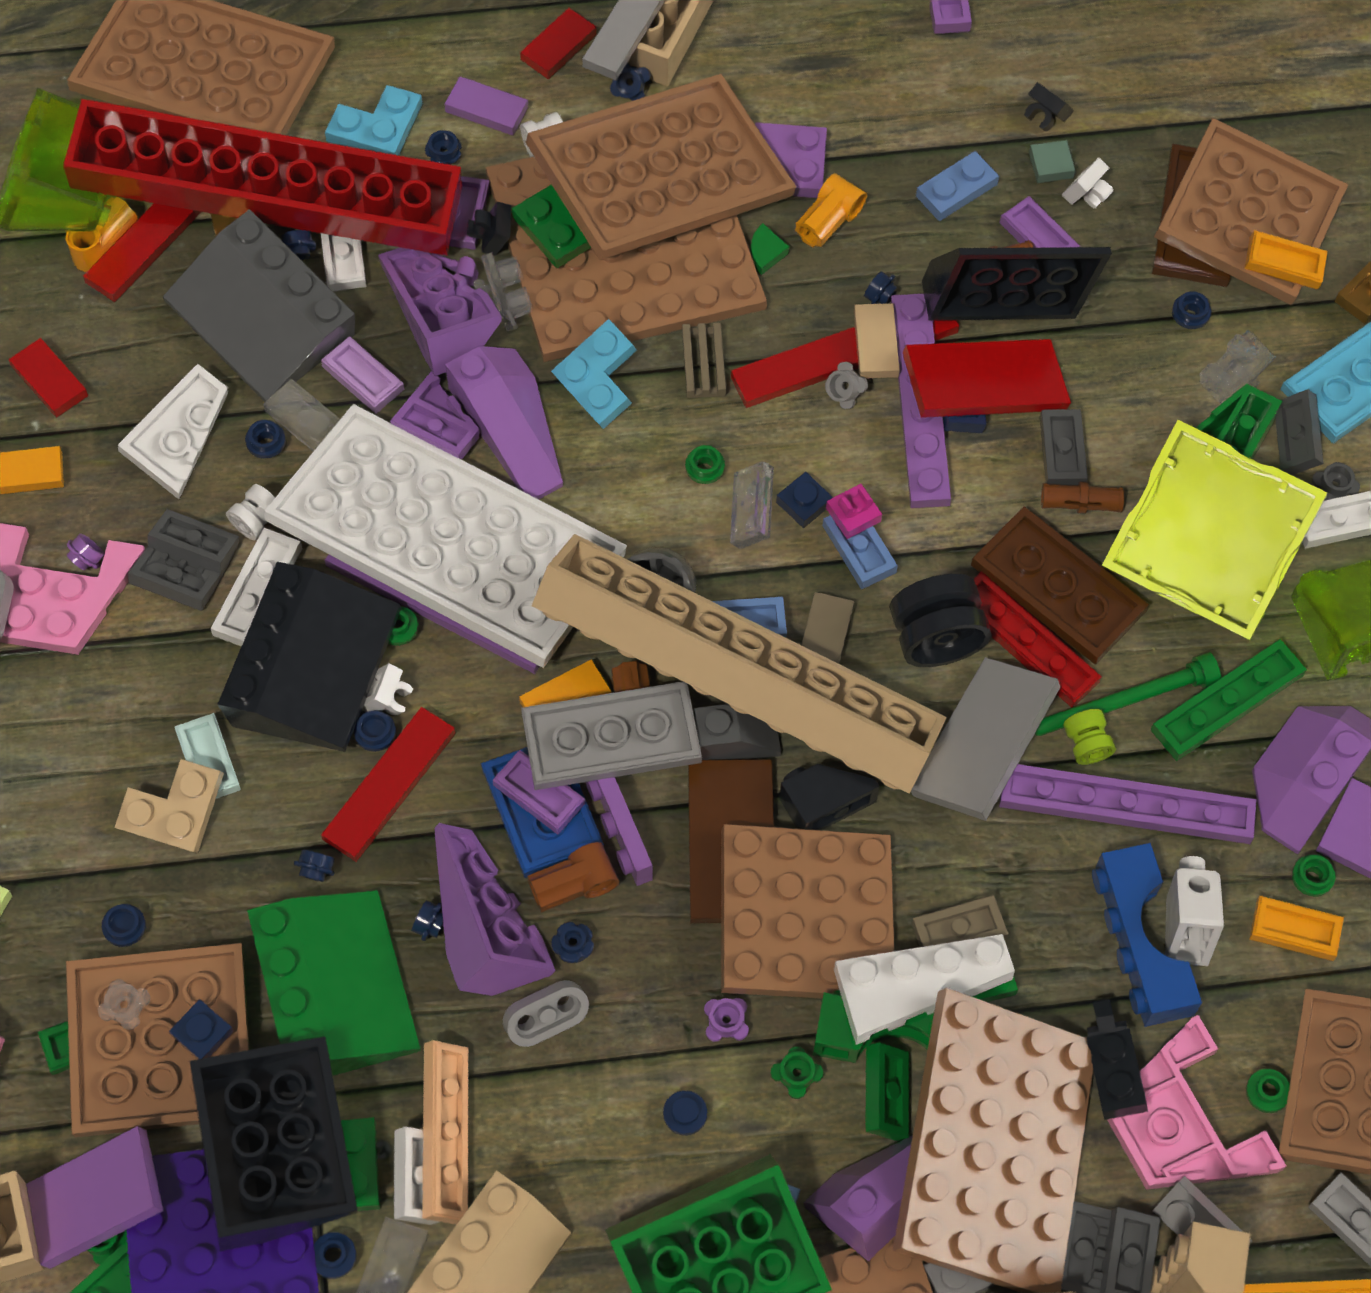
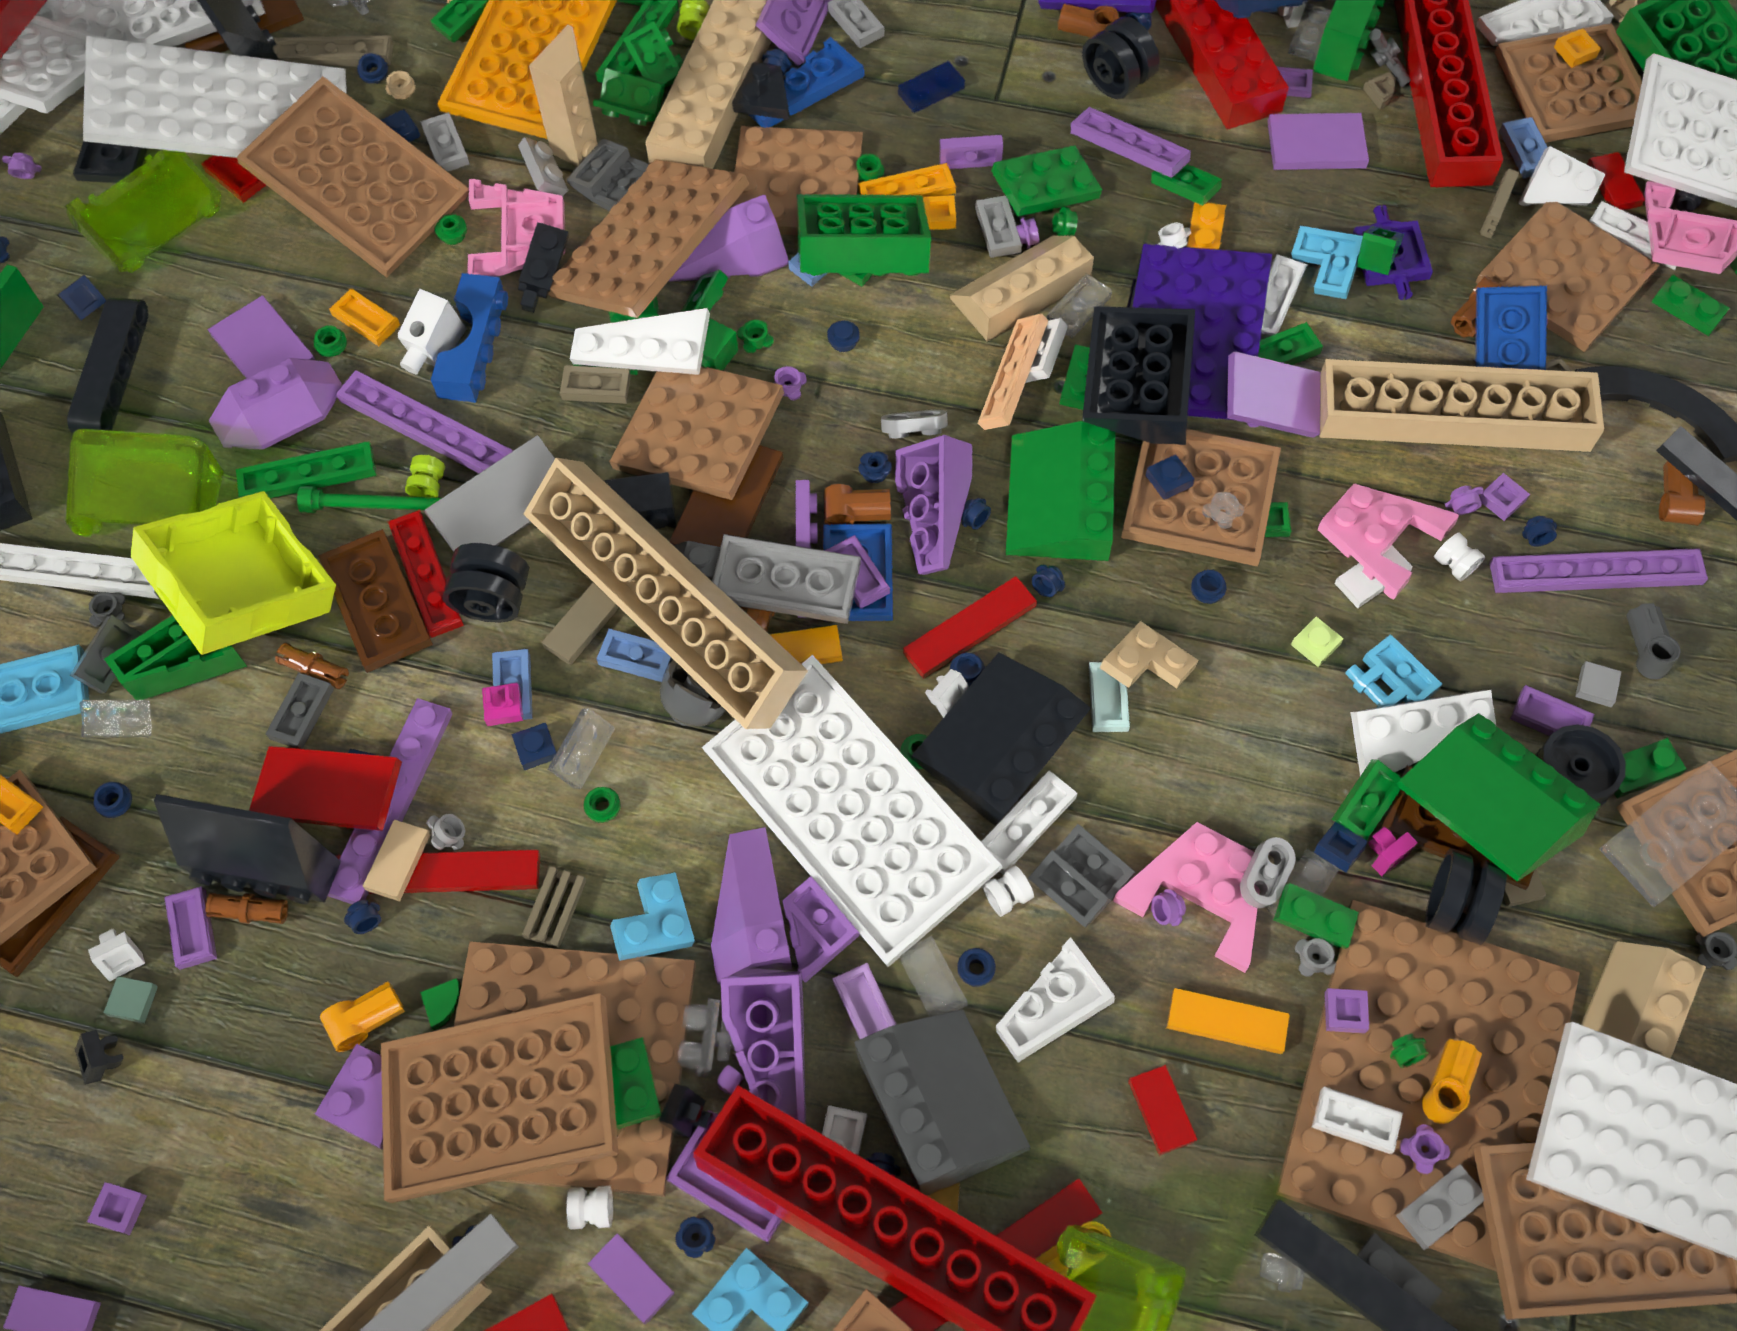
camera: 155 degrees left, 0 degrees up
medium blue plate [916,151,999,221] -> none

